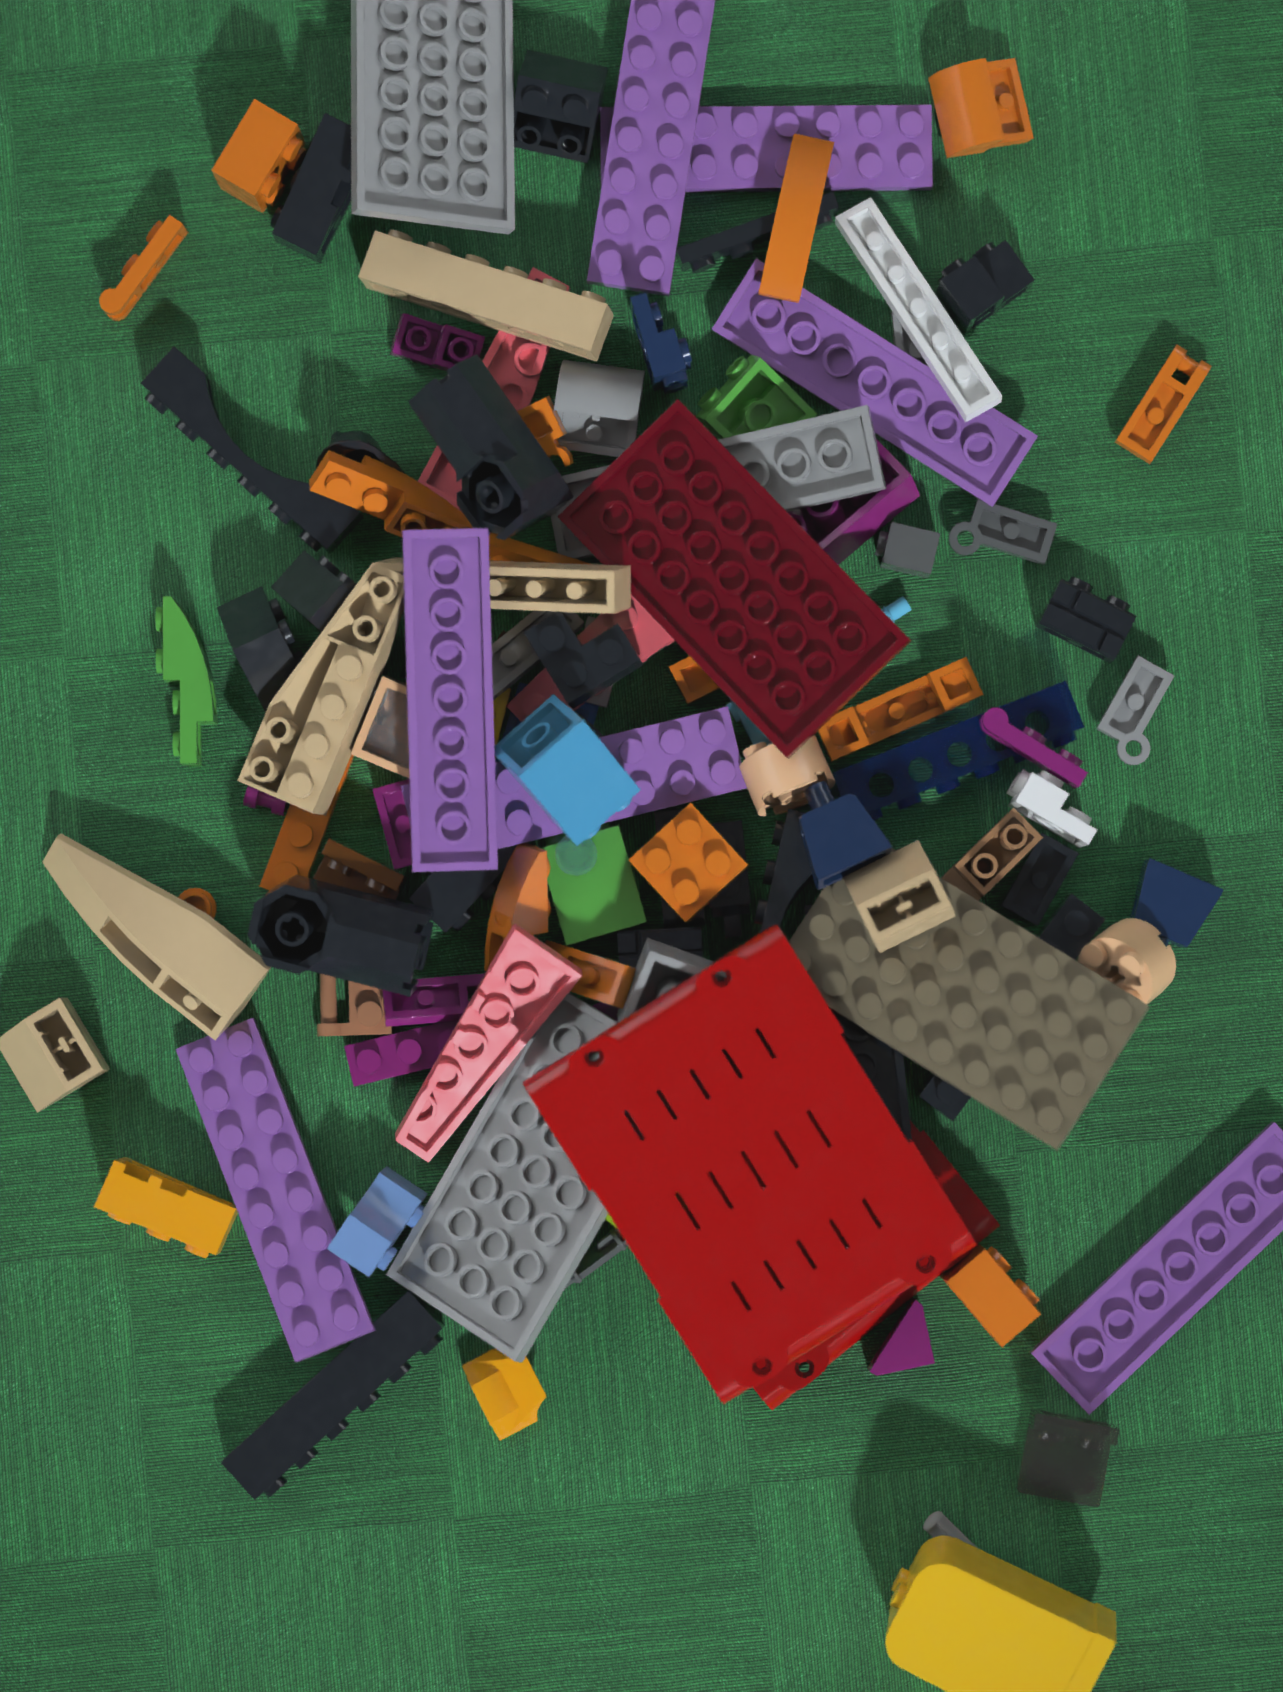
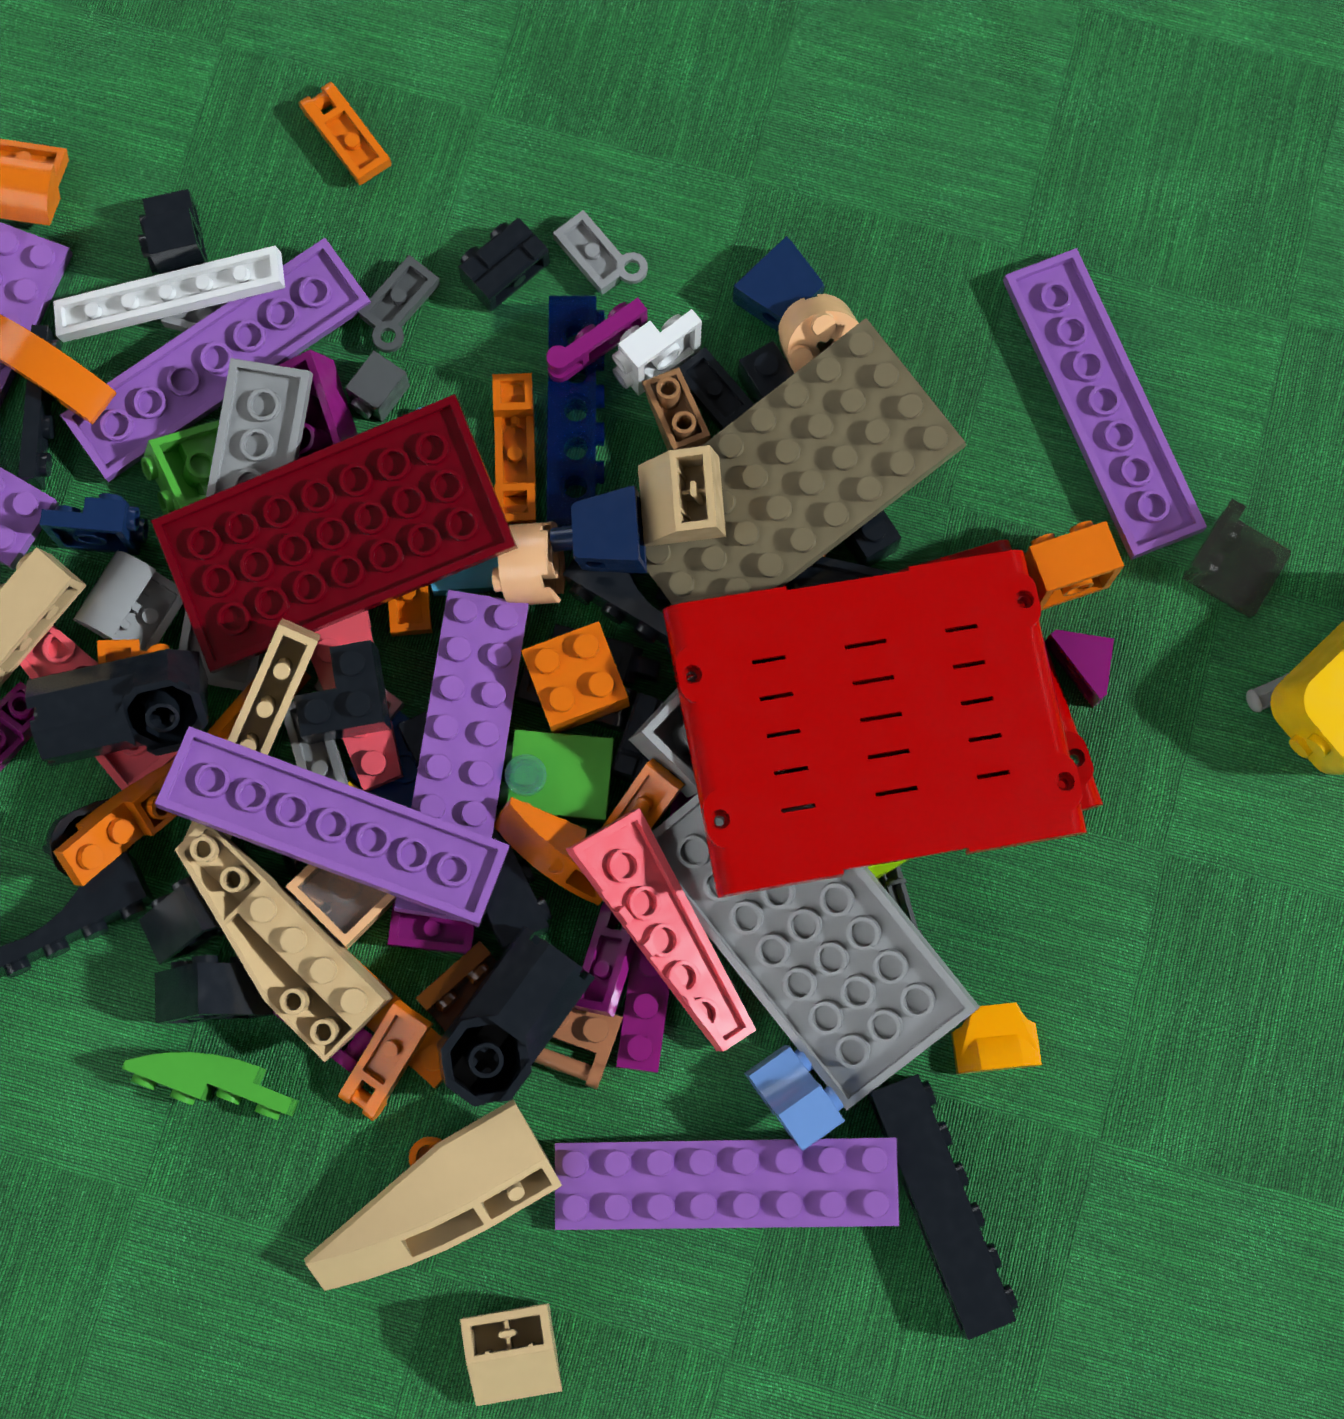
camera: 75 degrees left, 10 degrees down
light orange wedge [94,1157,238,1258] -> none
dark azure slope [494,694,641,846] -> none
none -> orange plate [338,1000,433,1121]

